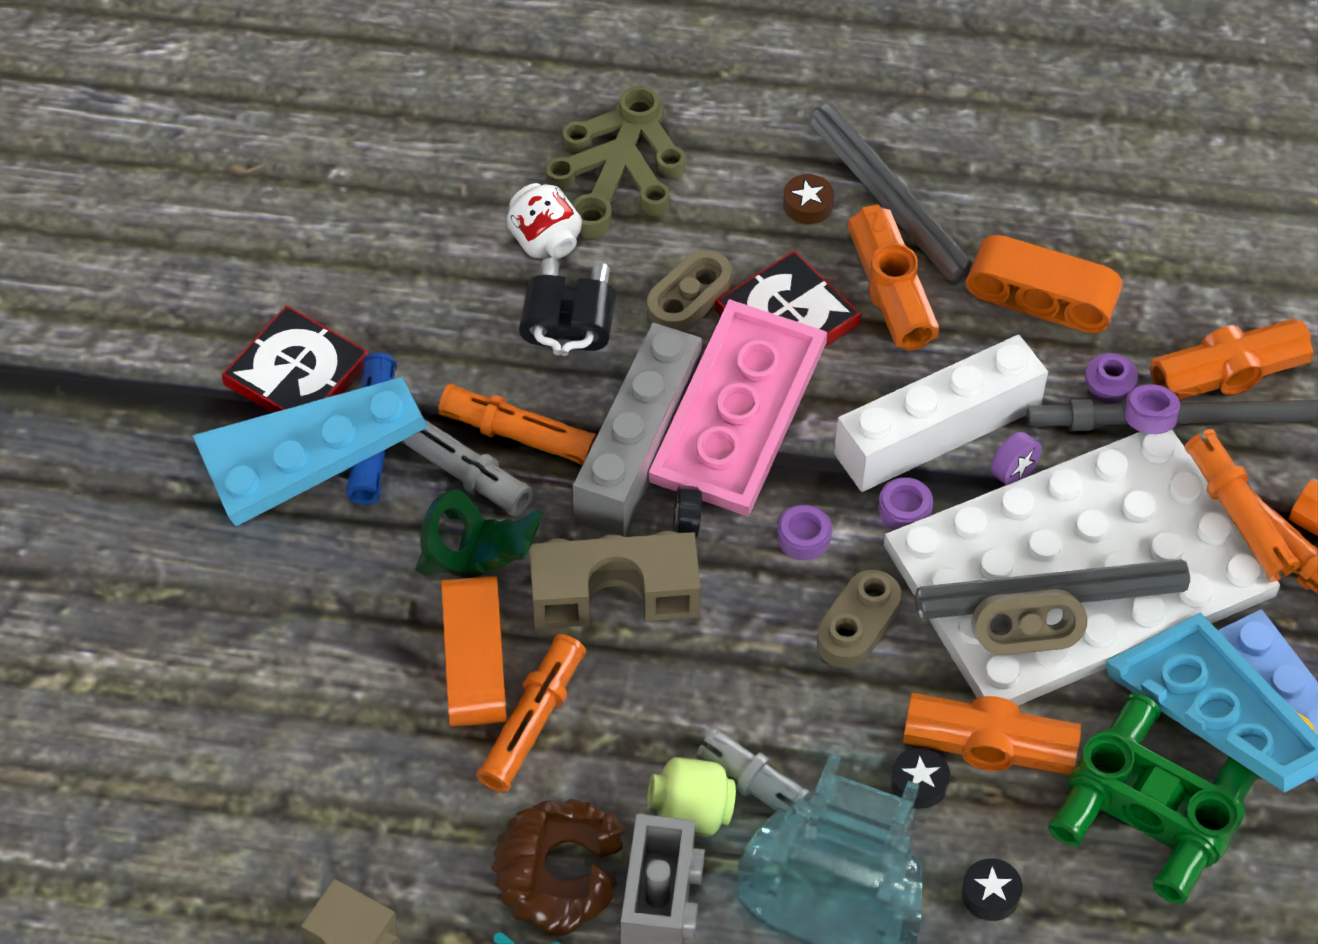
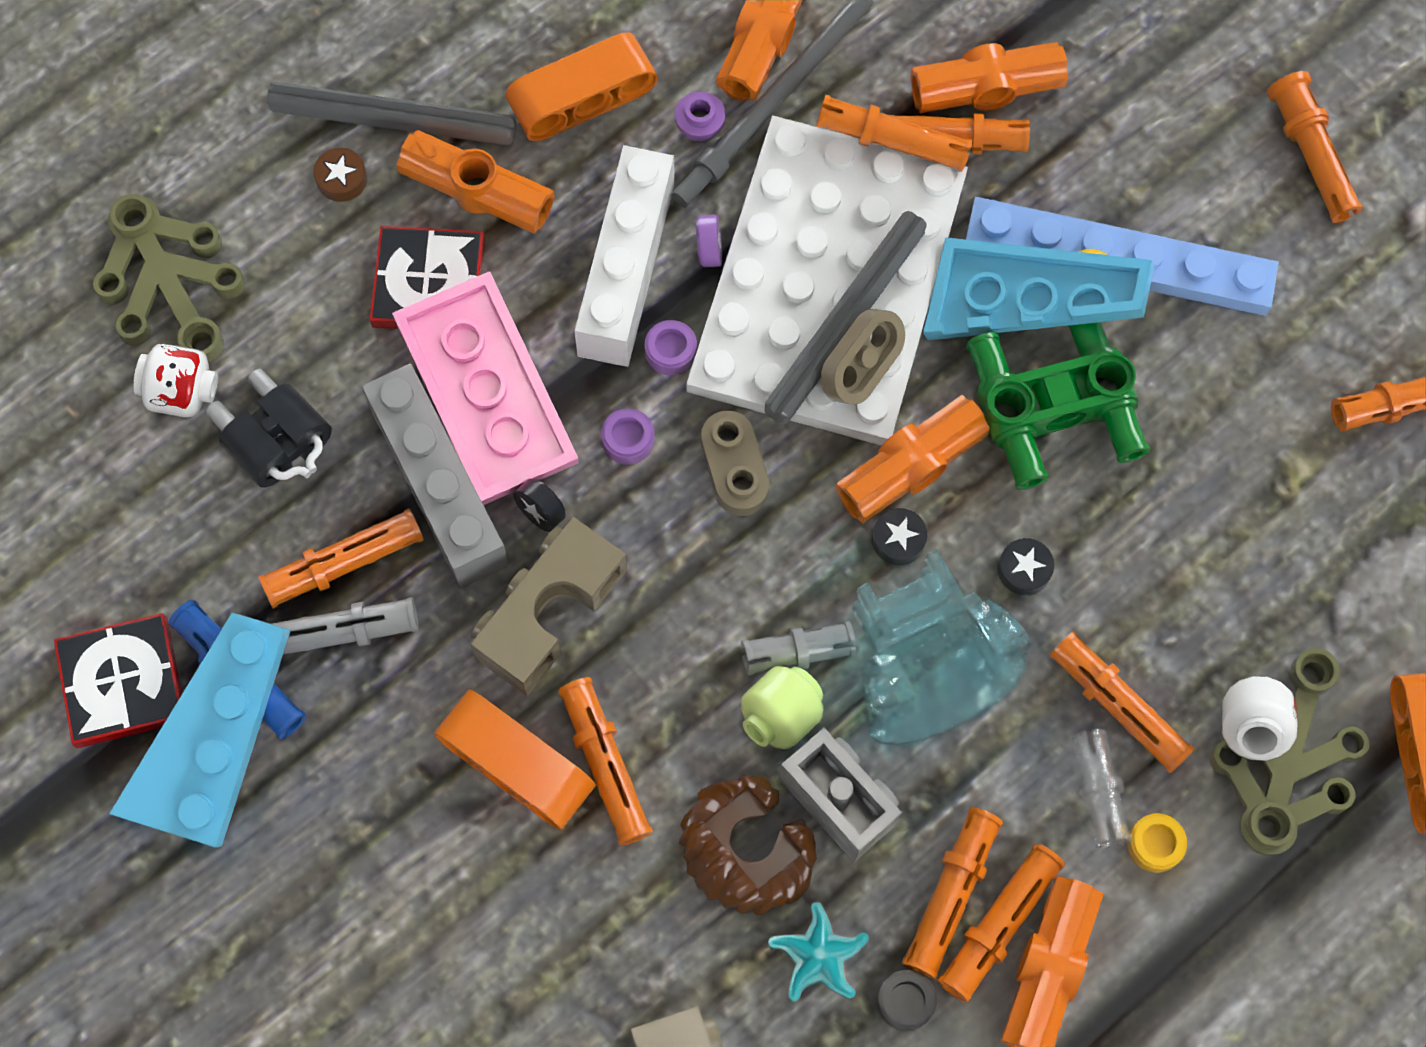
camera: 50 degrees left, 15 degrees up
dark green hair [415,489,543,578] -> none
dark tan plate [647,250,732,332] -> none
medium lavender tile [1124,384,1180,434] -> none

